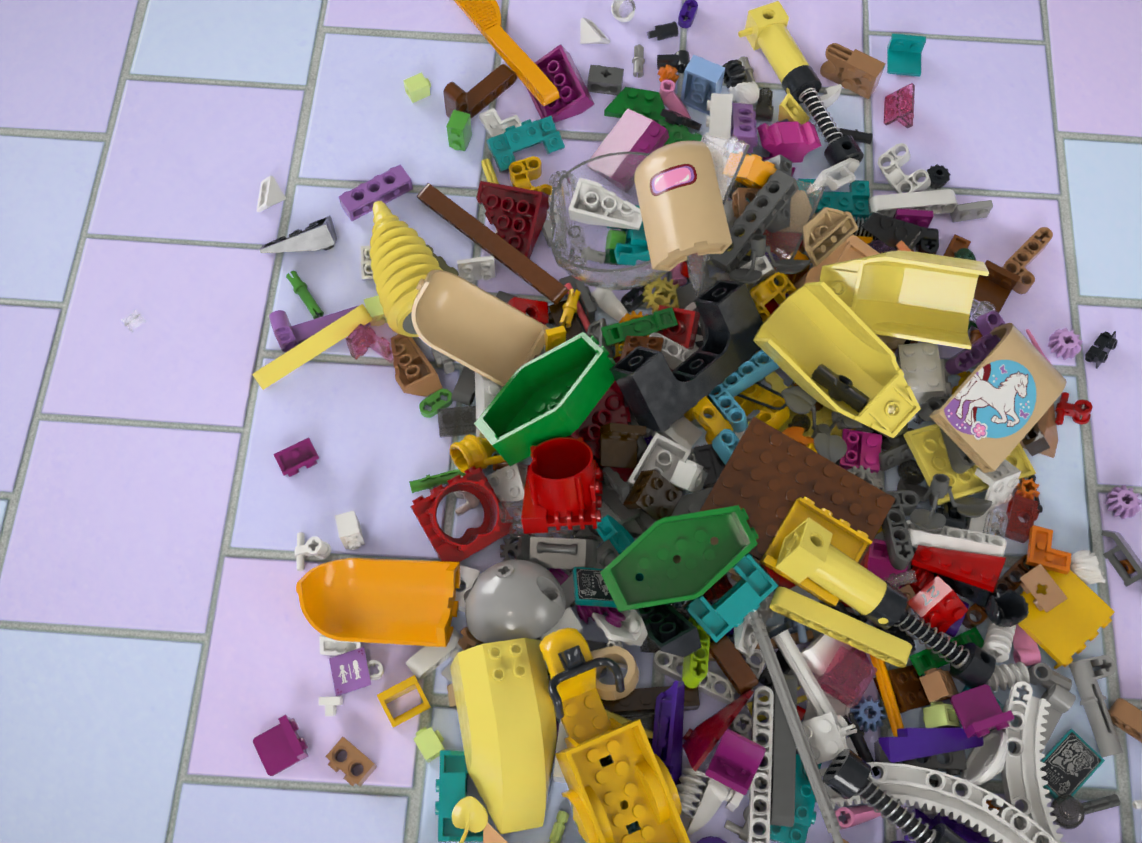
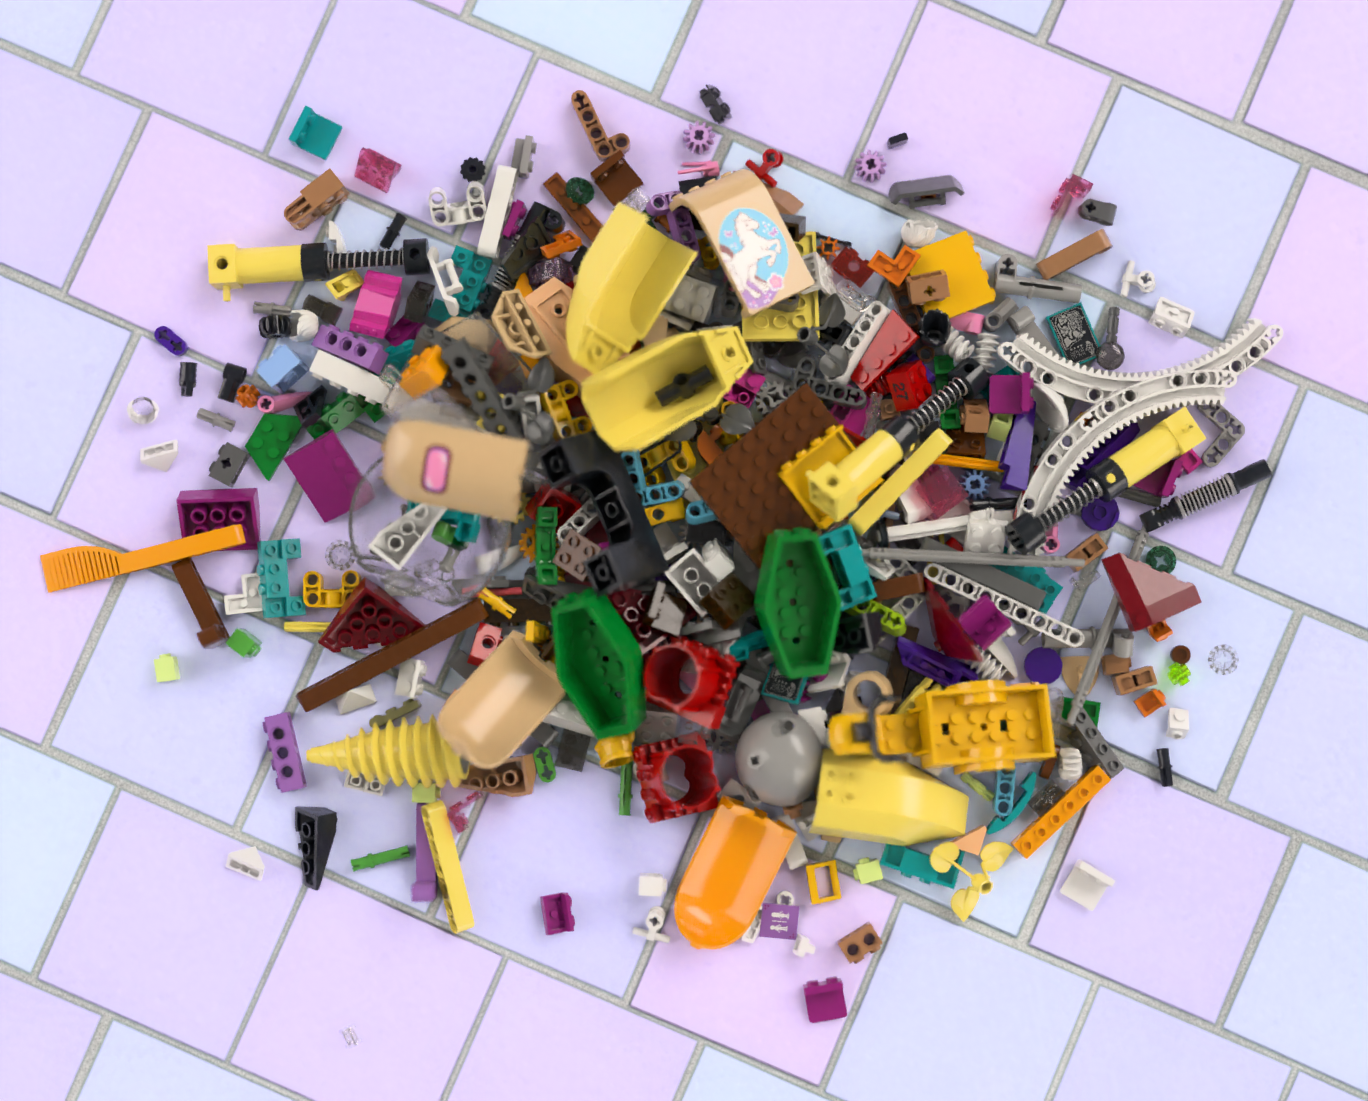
camera: 70 degrees left, 20 degrees up
none -> white slope [335,684,377,715]
none -> clear smoke brick [404,280,436,323]

